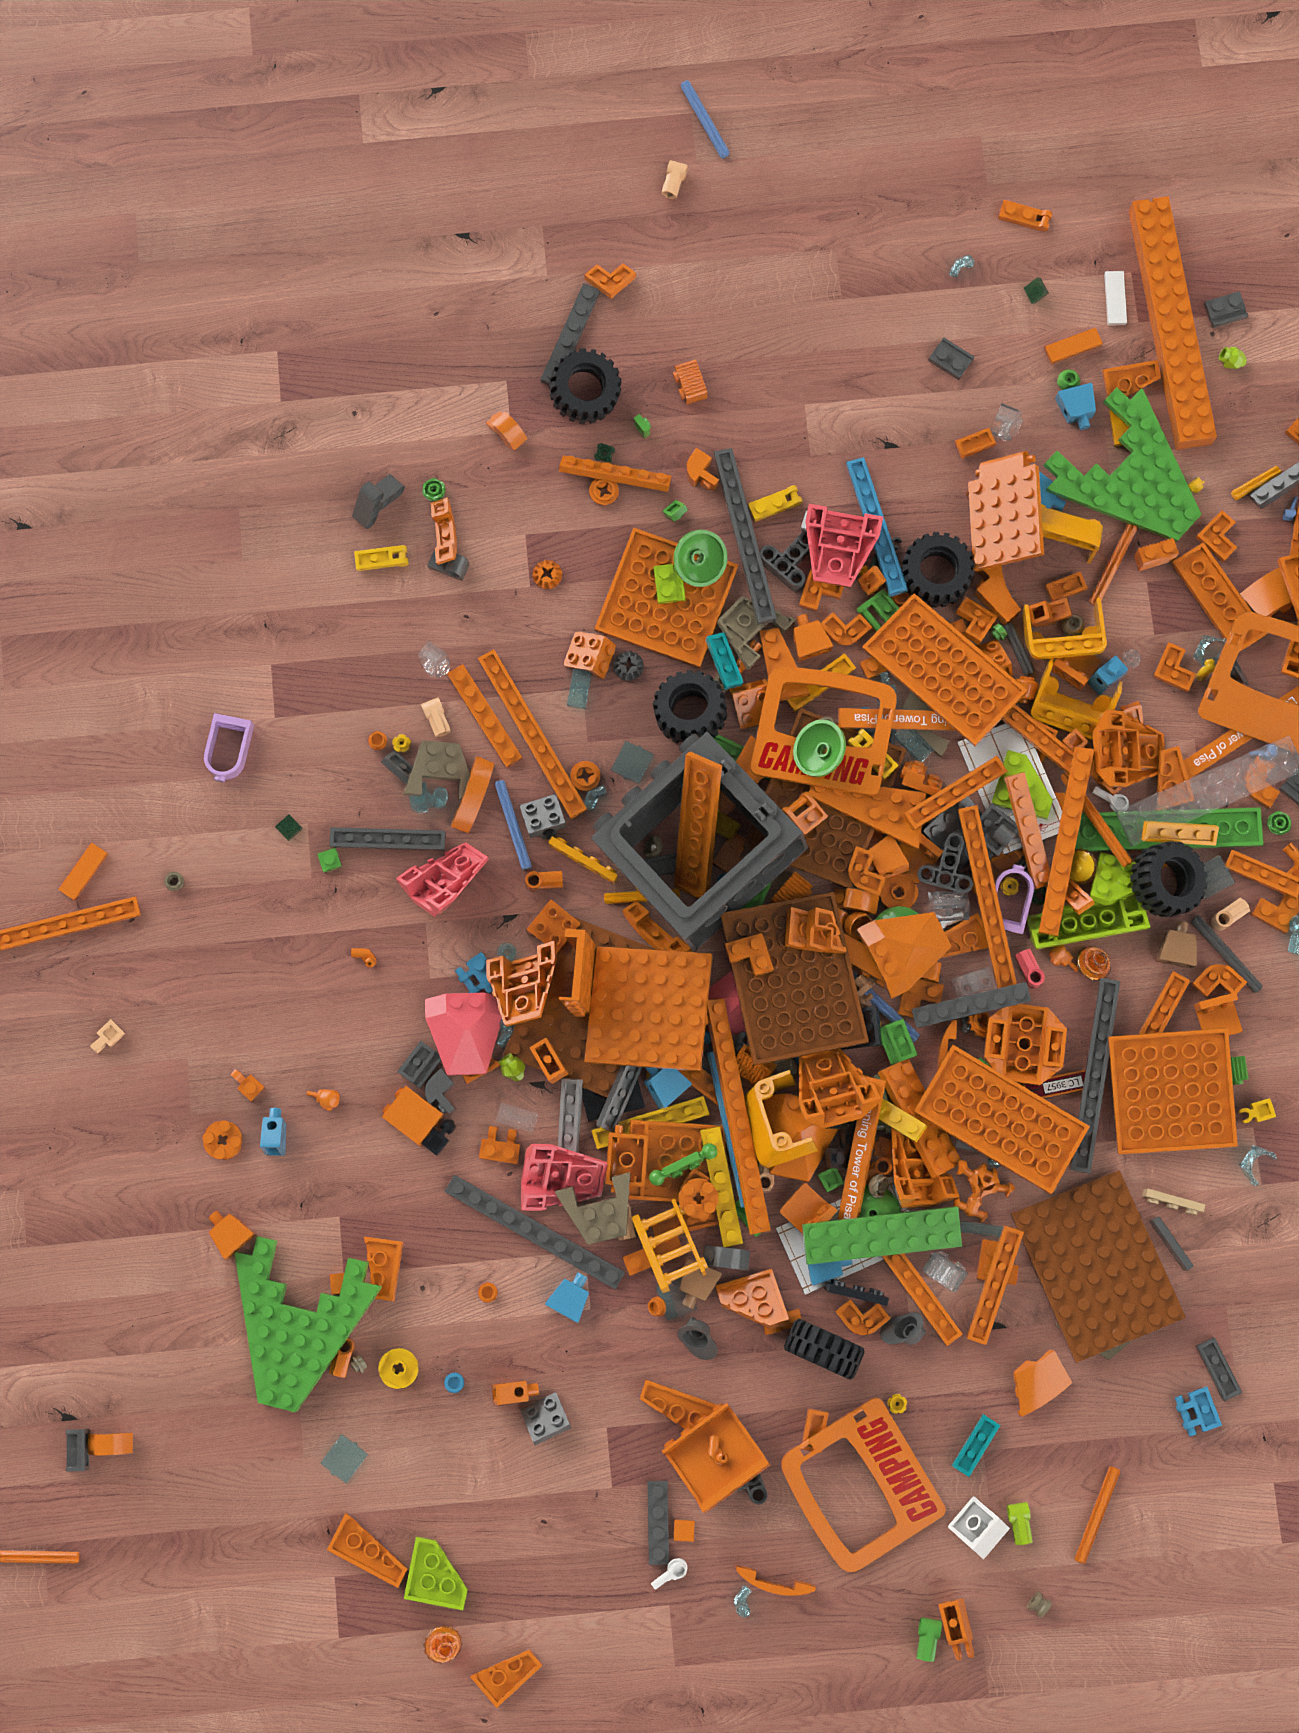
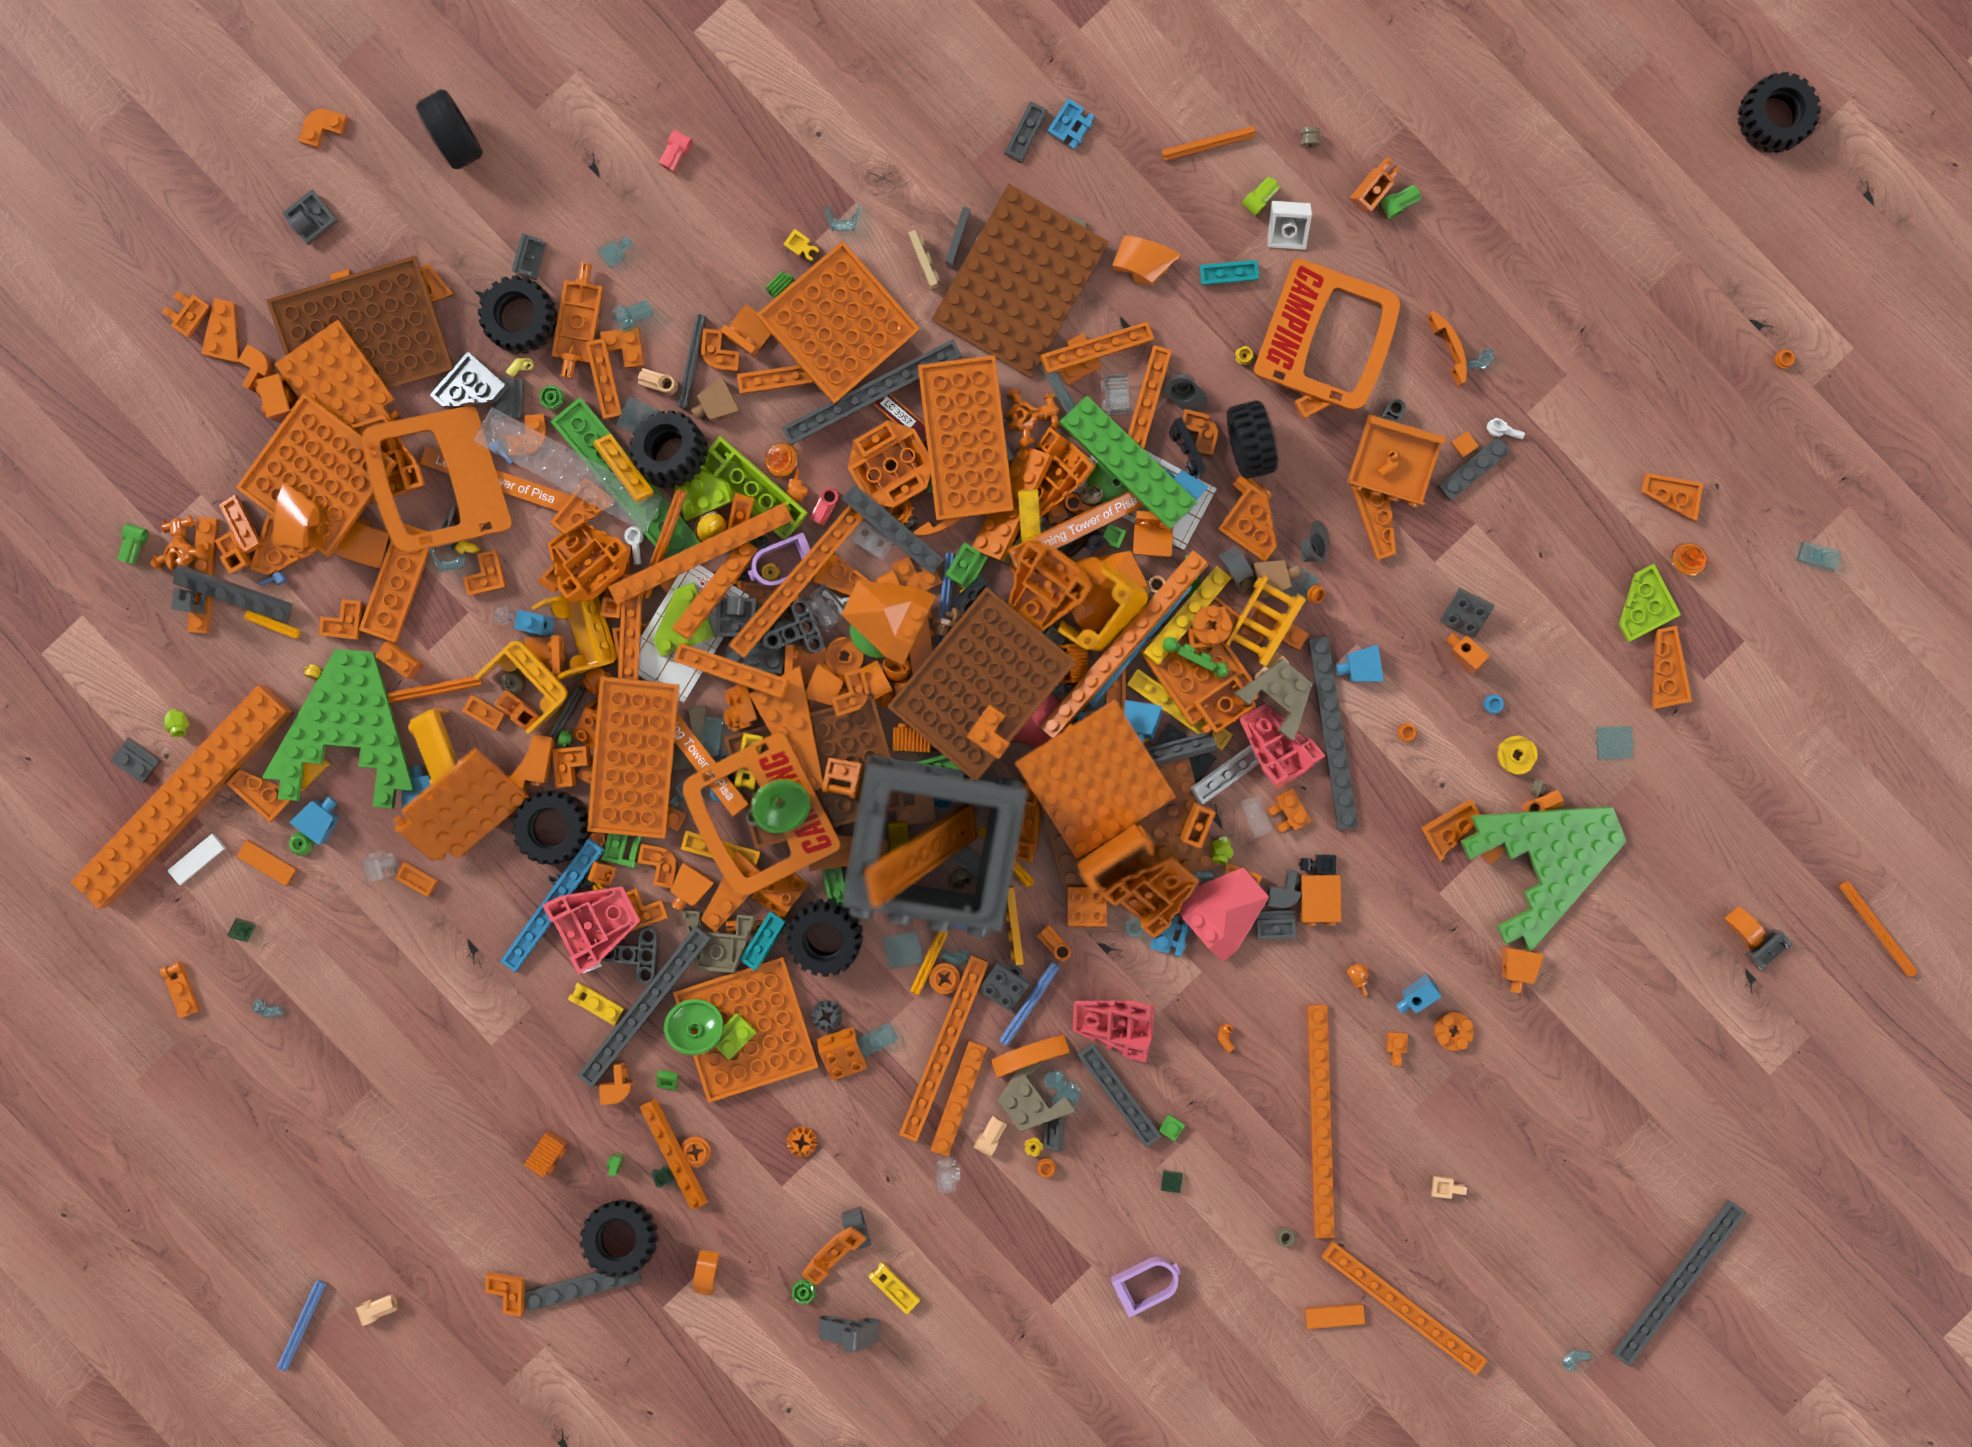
camera: 130 degrees left, 10 degrees up
orange slope [785,907,846,953] -> none
dark grey plate [928,337,974,380] -> none
none -> light orange axle [910,931,949,995]
none -> orange plate [1307,1004,1335,1238]

